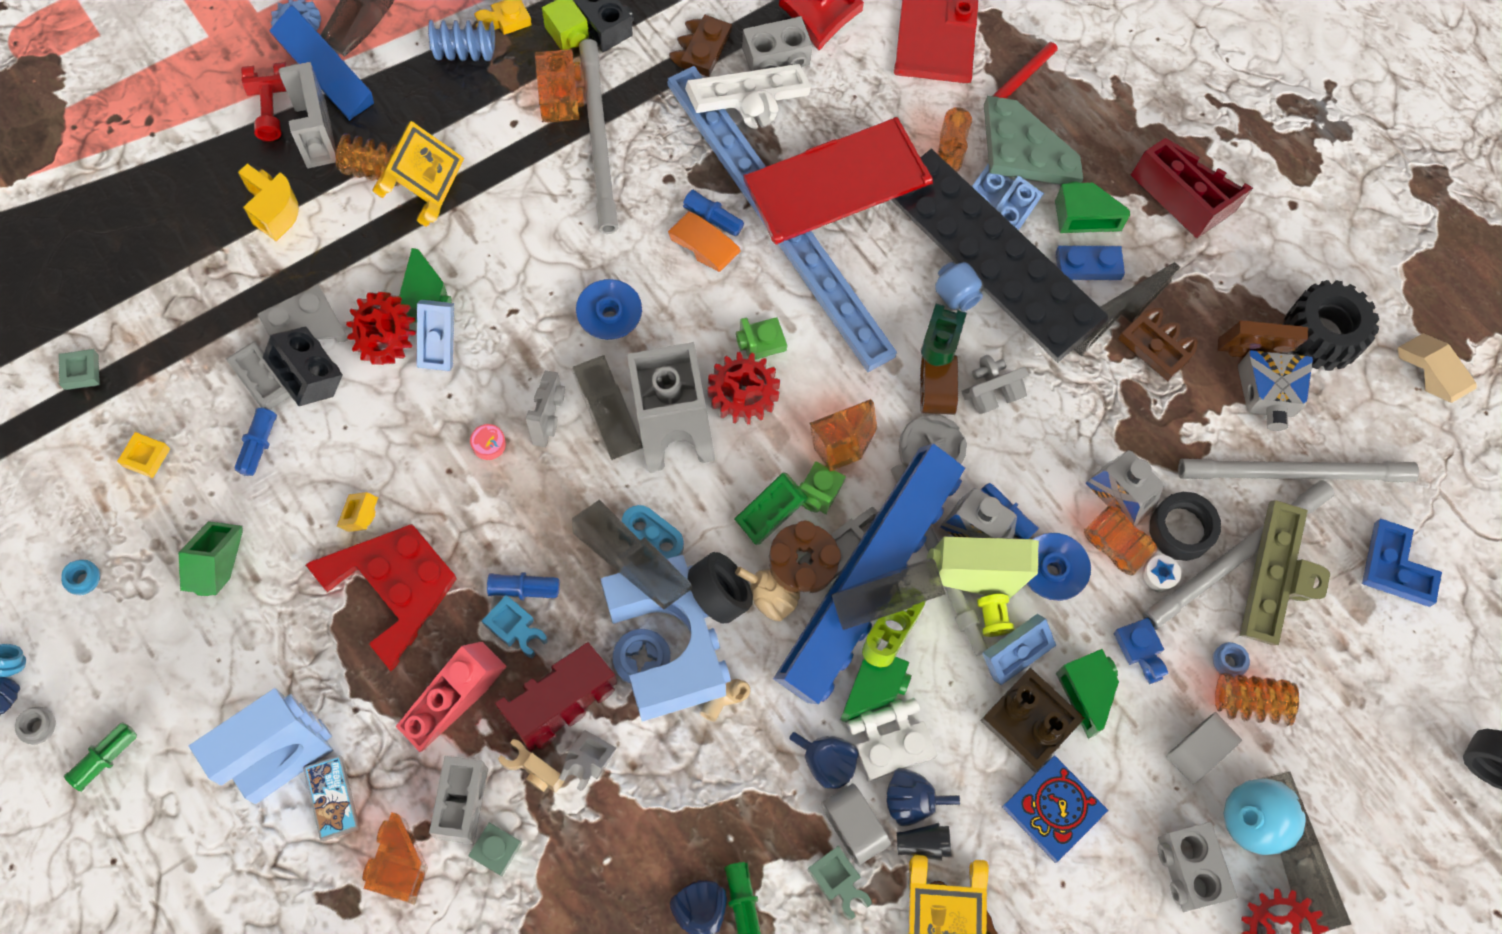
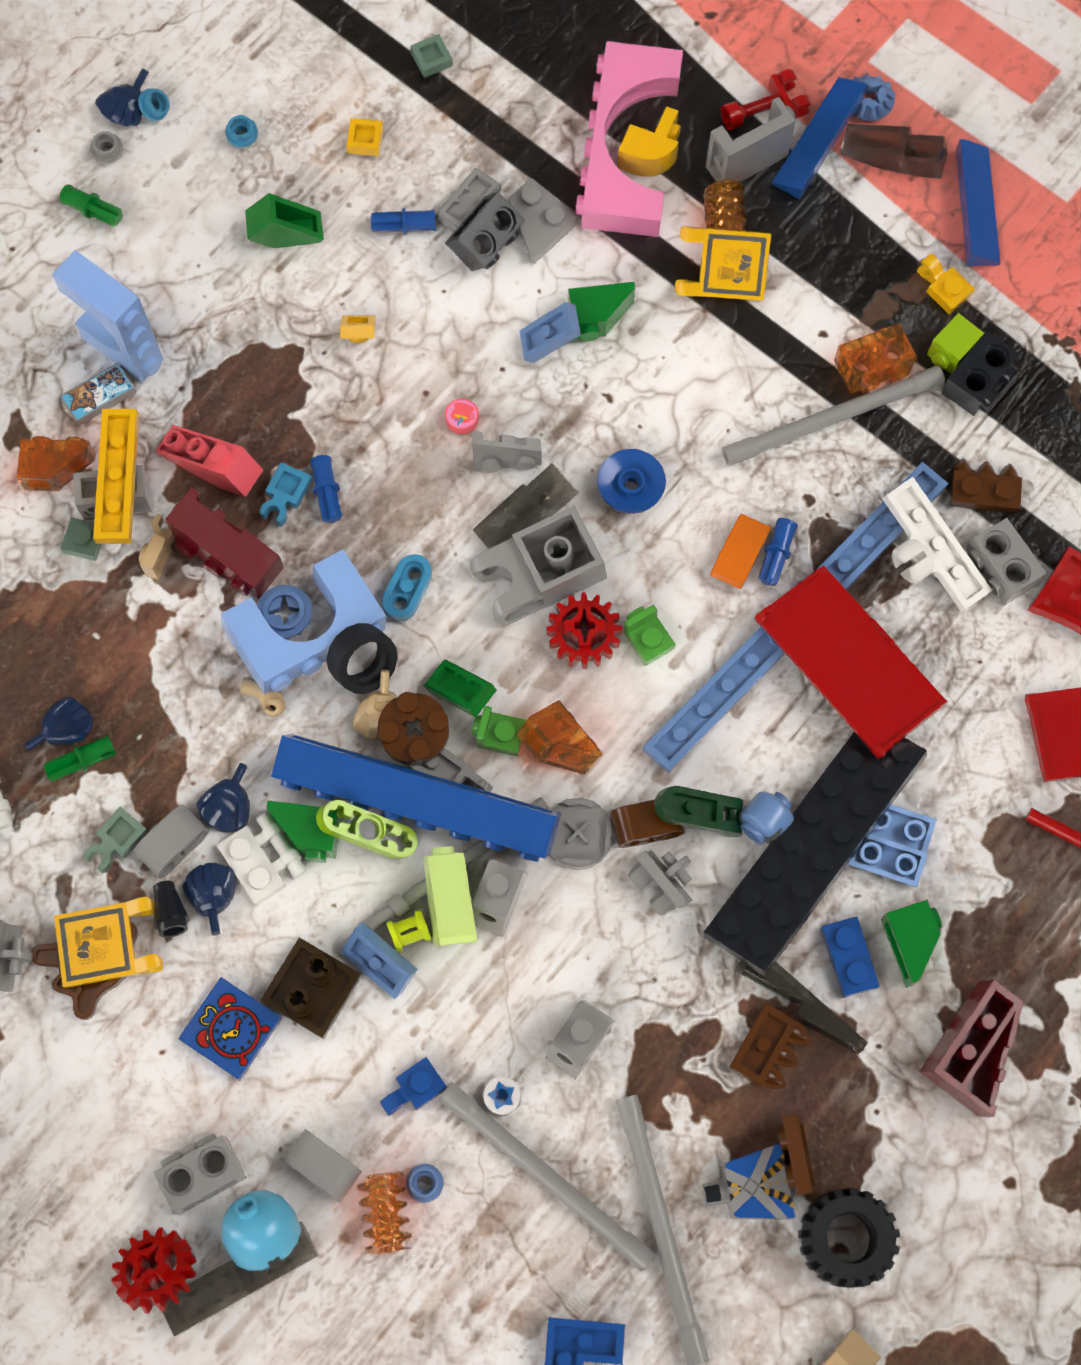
camera: 80 degrees right, 5 degrees up
red wing [306,524,457,671] -> none
red gear [346,291,416,365] -> none
medium blue piece [428,20,495,61] -> none
light grey plate [559,730,616,791] -> none
clear smoke slope [572,499,692,610] -> none
clear smoke slope [831,558,946,630] -> none
clear orange axle [937,107,972,172] -> none
blue axle [981,483,1039,539] -> none
sand green plate [984,96,1083,185] -> none
blue dish [1027,533,1091,601] -> none
green slope [1056,649,1119,739] -> none
clear orange axle [1084,506,1157,576] -> none
black tyre [1149,491,1221,561] -> none
olive plate [1239,500,1330,645] -> none
none -> yellow plate [93,409,139,544]
none -> bright pink arch [576,41,683,237]

